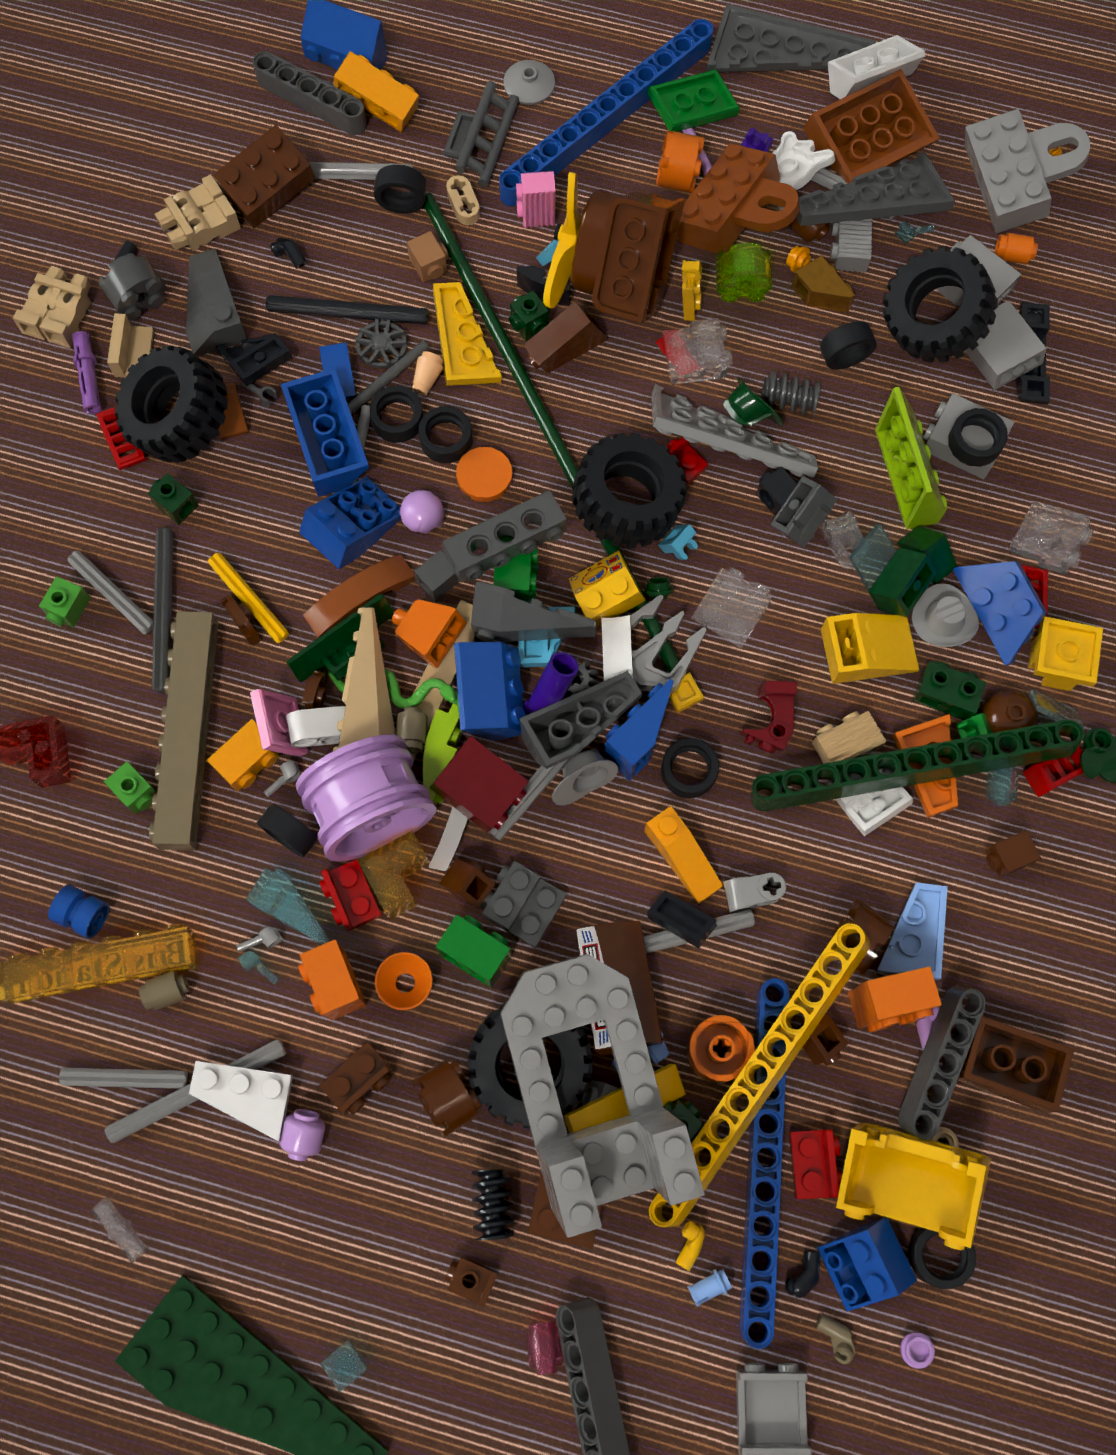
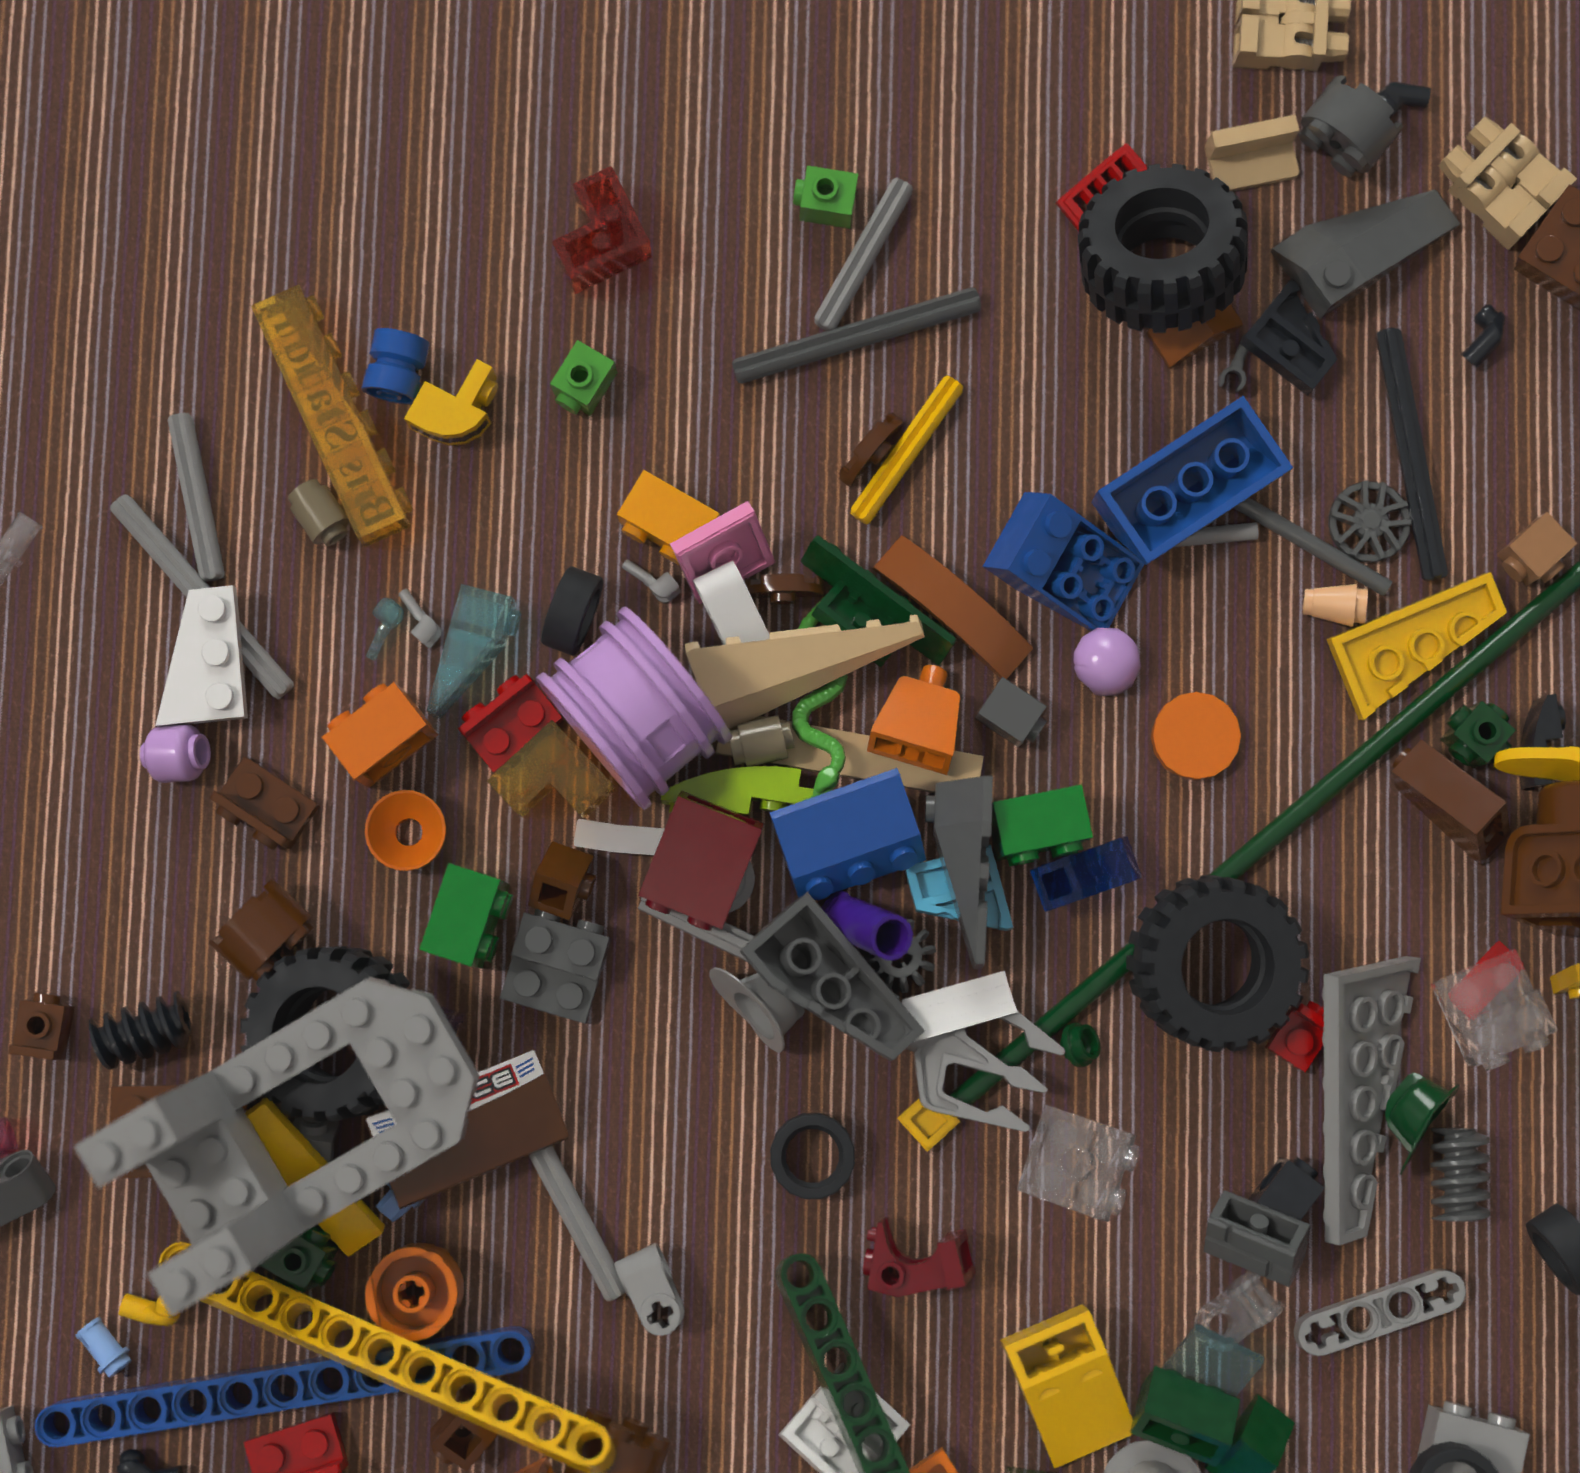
camera: 75 degrees right, 10 degrees up
medium lavender pin [72,331,102,414] -> none
dark green brick [147,473,199,525] -> none
dark tan brick [149,611,218,851] -> none
blue slope [319,342,356,399] -> none
black tyre [369,386,424,443] -> none
black tyre [419,406,472,463] -> none
dark grey brick [442,490,567,583] -> none
yellow slope [569,551,646,628] -> none
blue slope [604,679,674,782] -> none
light orange slope [644,806,723,904] -> none
black tile [647,890,717,949] -> none
medium azure tile [658,524,698,560] -> none
tan brick [812,711,886,764] -> none
lime slope [875,387,947,530] -> none
none -> yellow brick [404,359,498,446]
none -> clear blue brick [1030,836,1143,912]
none -> light grey beam [1294,1268,1466,1356]

